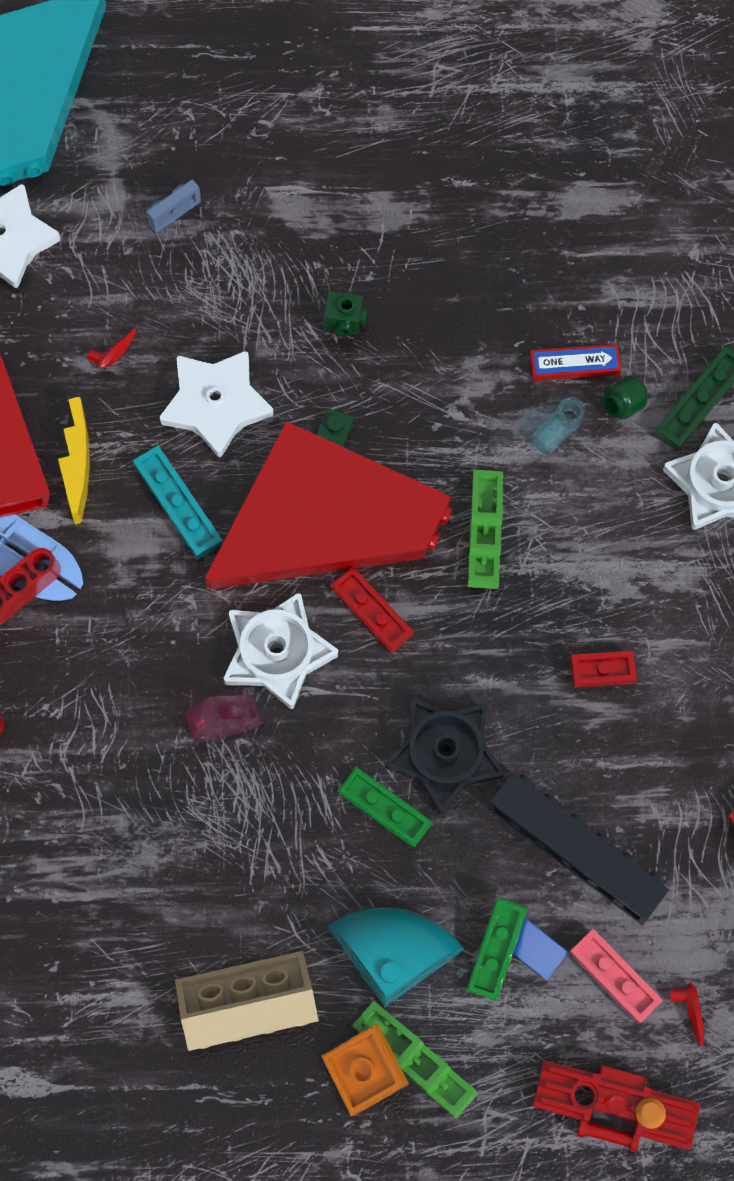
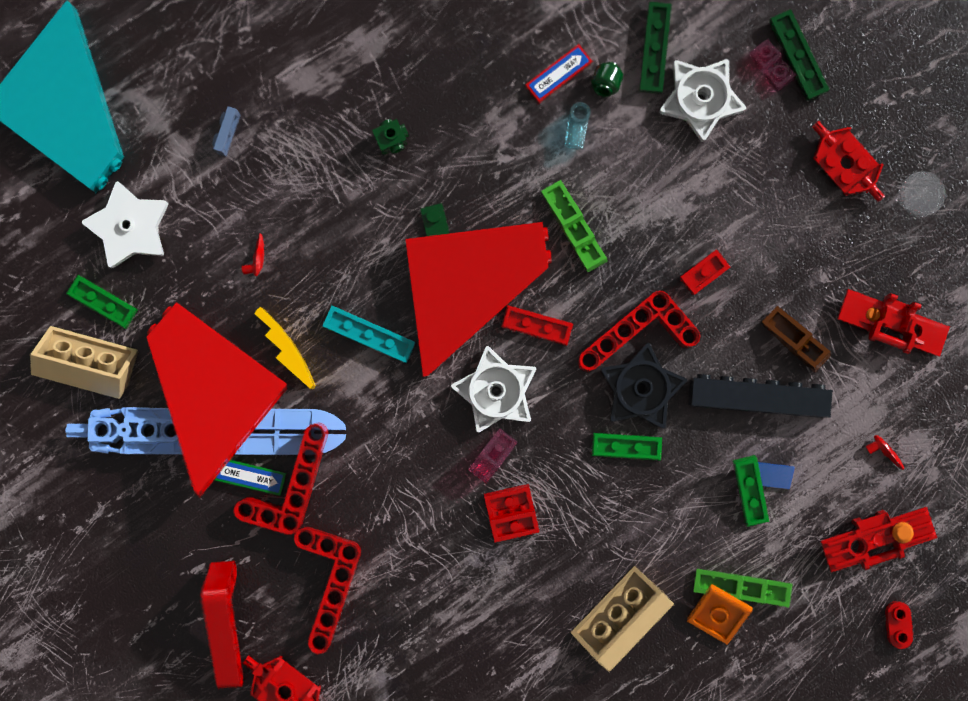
camera: 30 degrees left, 15 degrees up
white plate [160,351,274,457] -> none
teal brick [328,907,464,1008] -> none
coral plate [569,929,663,1025] -> none
none -> red slope [484,484,539,542]
none -> red beam [578,291,700,372]
none -> reddish brown slope [762,306,831,373]

